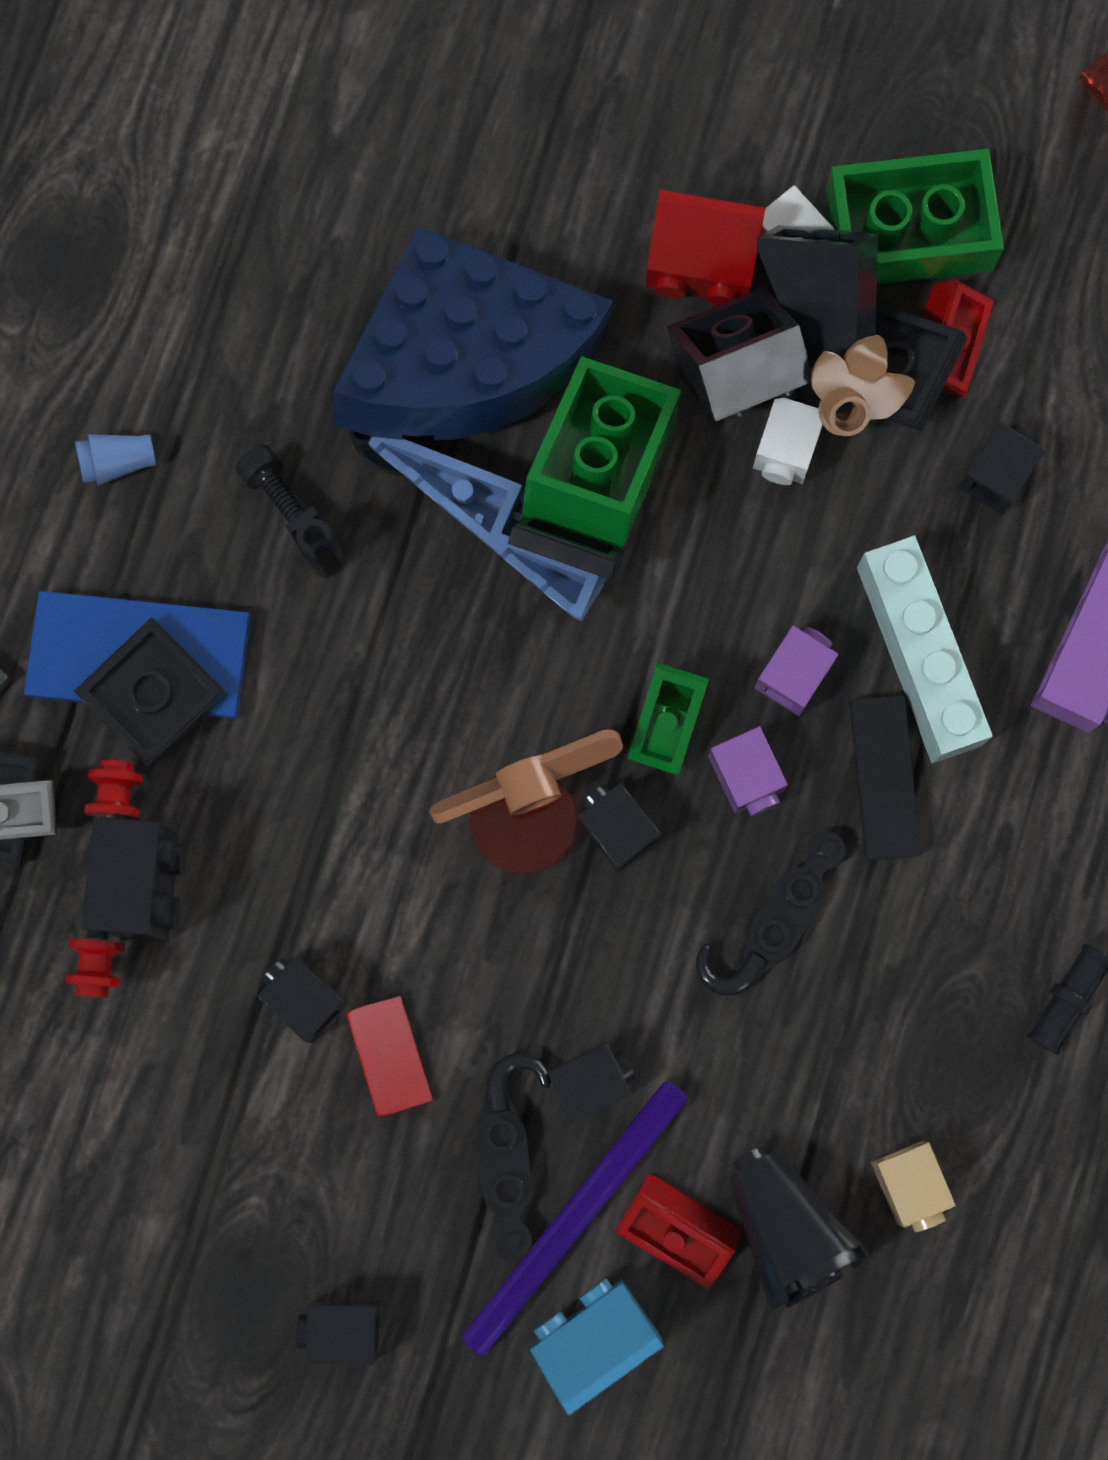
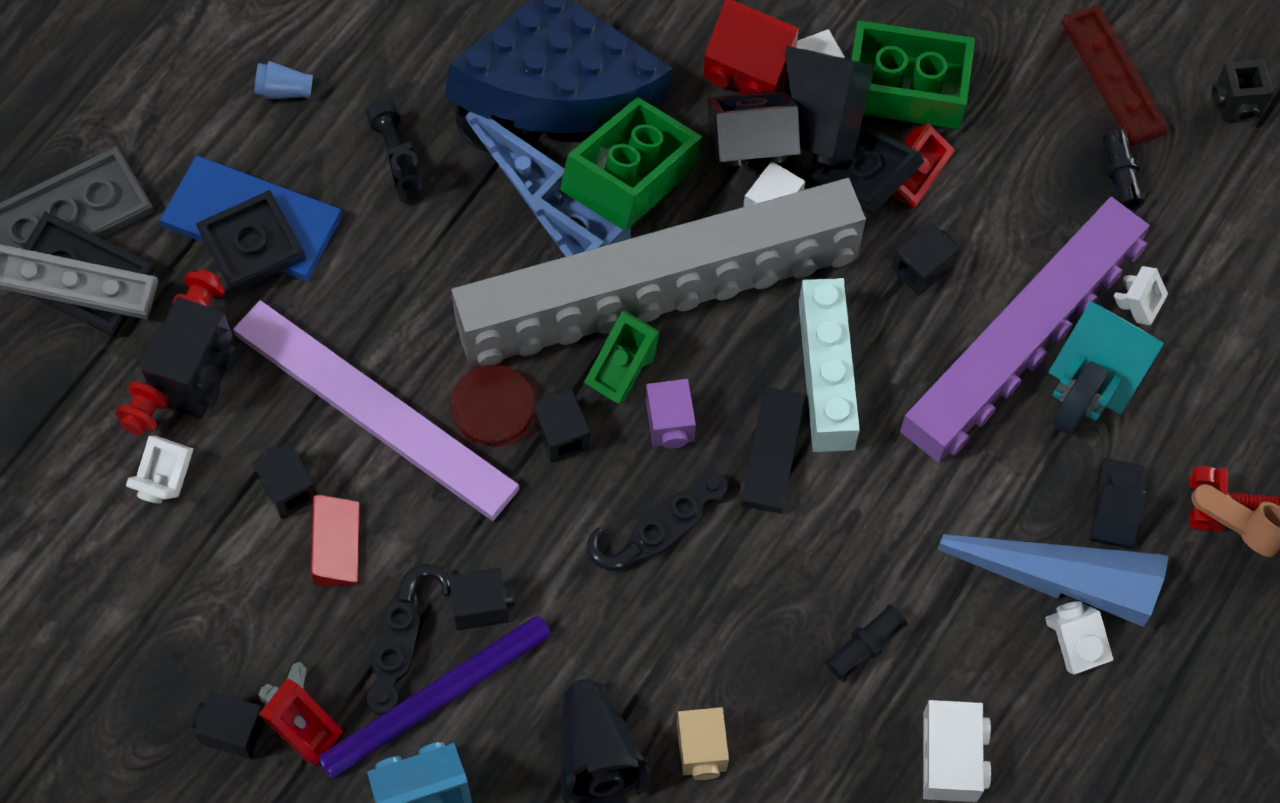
camera: 10 degrees right, 15 degrees down
nougat piece [429,730,623,823] -> none
black tile [507,517,625,580] -> none
red slope [614,1174,742,1290] -> none
medium lavender brick [755,626,839,716] -> none
medium nougat plate [811,335,915,436] -> none
none -> white bracket [126,435,193,504]
none -> lavender tile [233,300,519,521]
none -> red piece [258,662,344,767]
none -> light grey brick [451,178,866,368]

